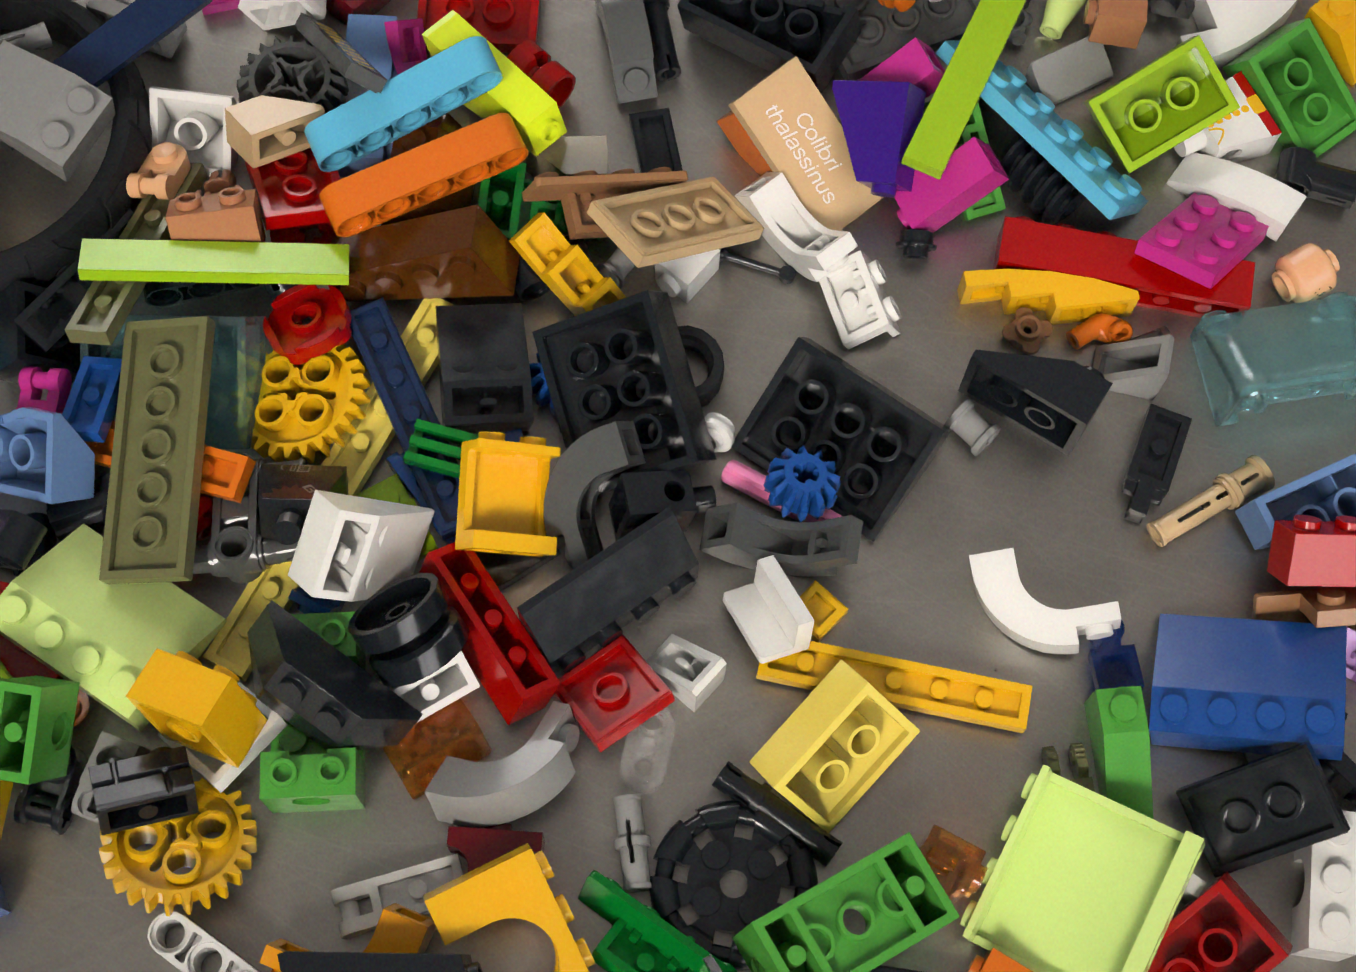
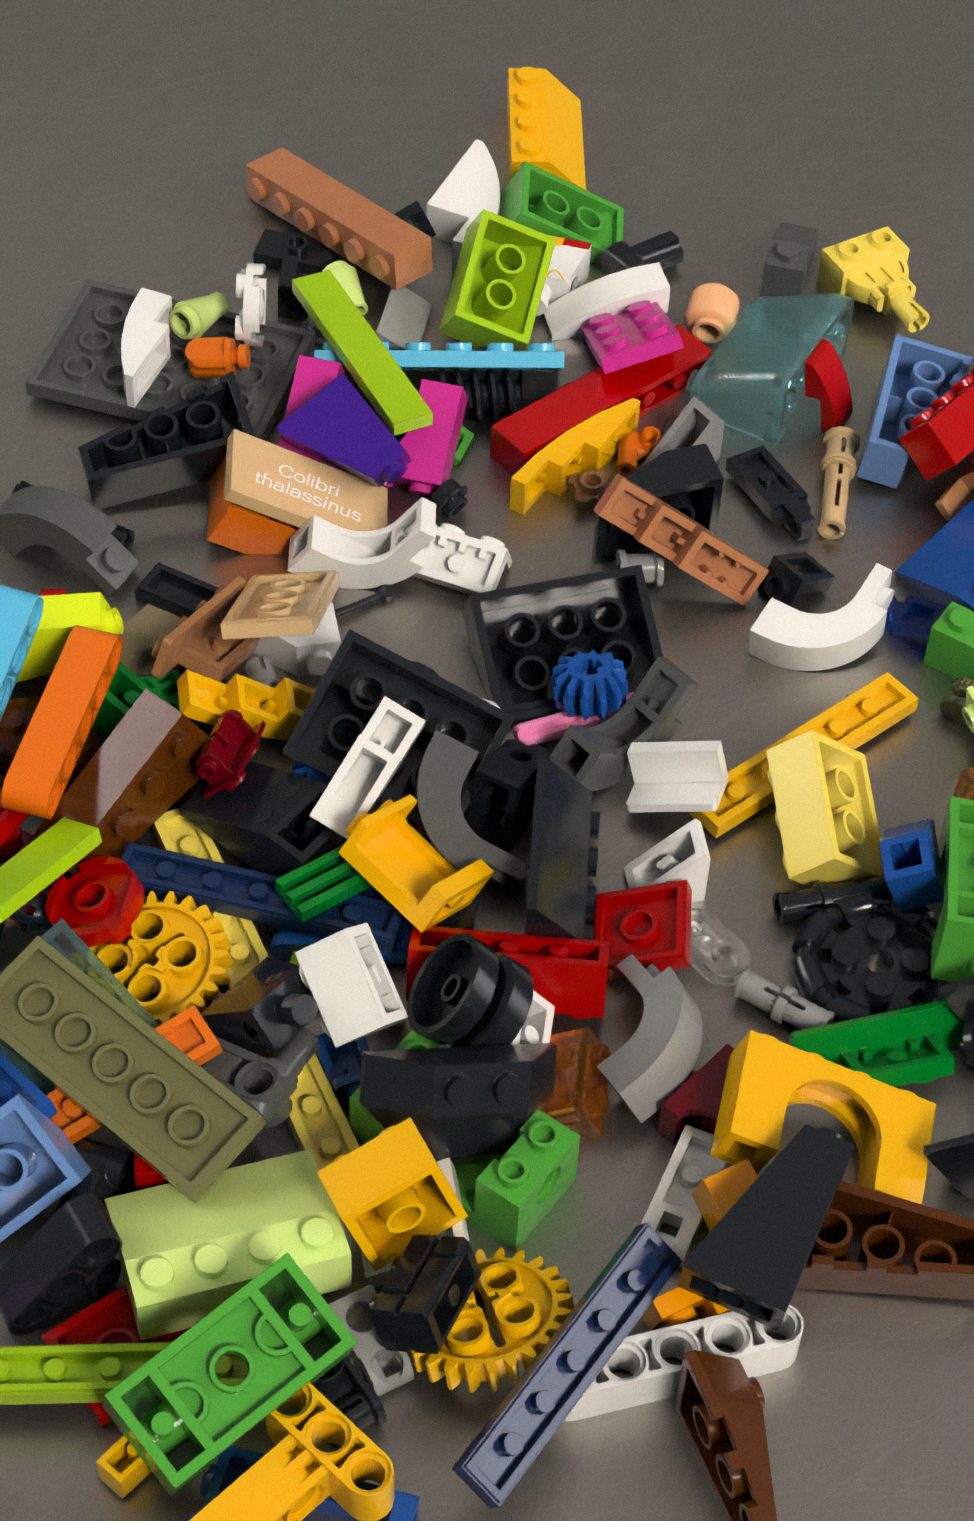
camera: 50 degrees left, 20 degrees down
none -> dark red hinge [196,710,266,799]
none -> white slope [309,696,426,839]
none -> tile [452,1223,682,1509]
none -> nougat slope [593,473,769,607]
none -> black bracket [757,552,835,608]
none -> red slope [805,339,853,433]
none -> blue slope [880,818,944,912]

